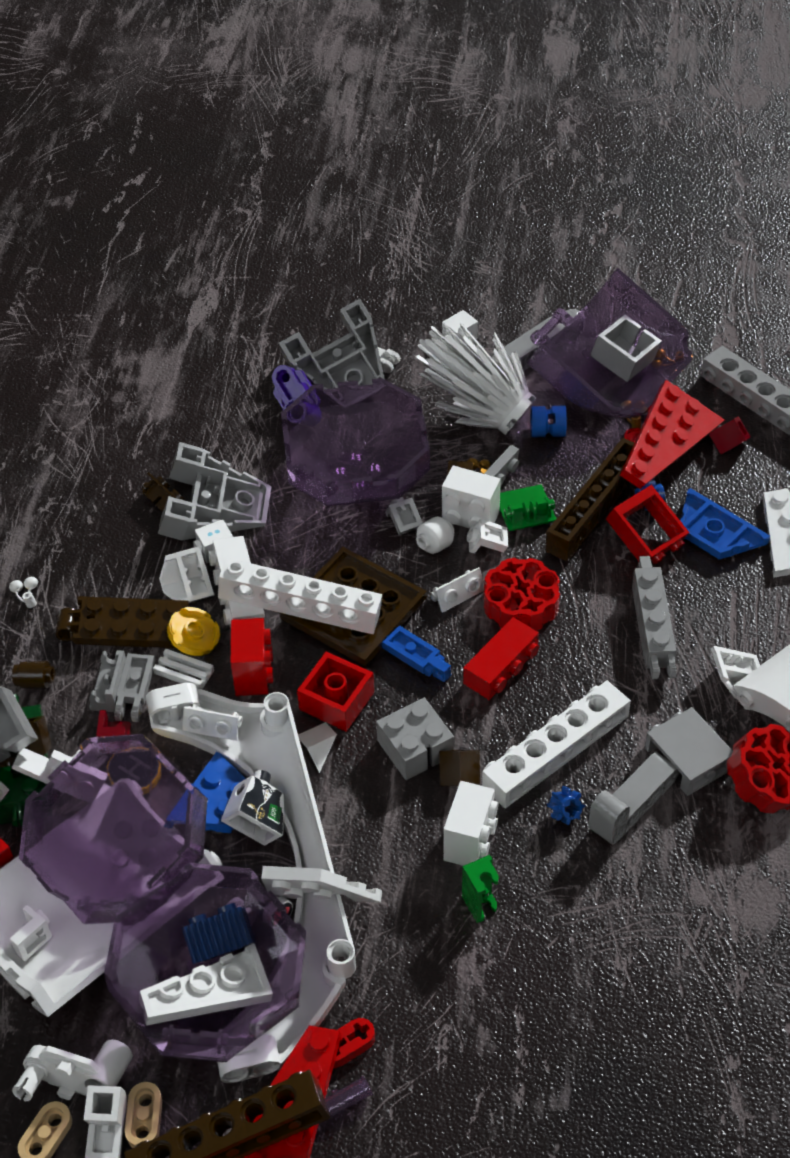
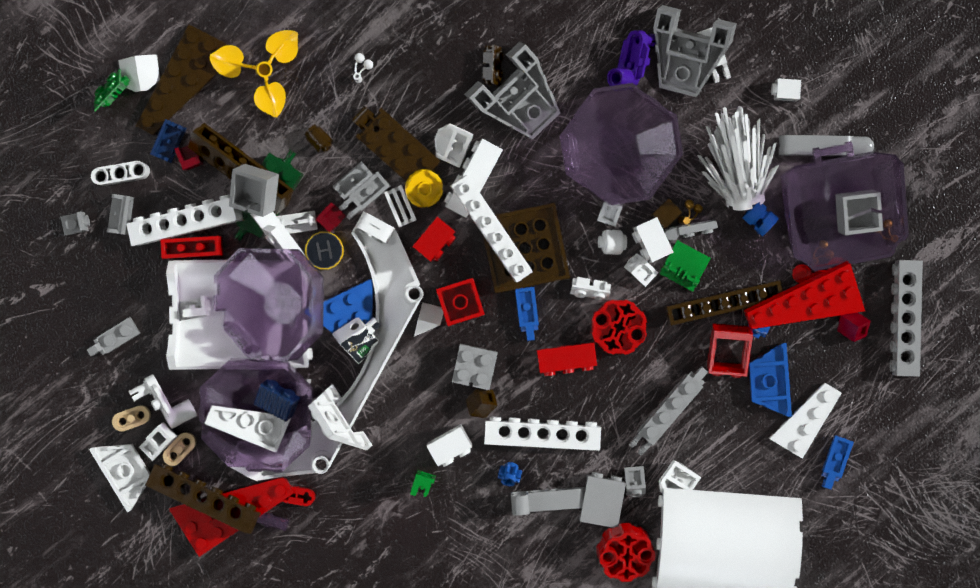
camera: 45 degrees right, 40 degrees up
white hinge [183,704,243,741] -> none
white brick [193,519,233,563] -> none
none -> light grey bracket [624,466,646,498]

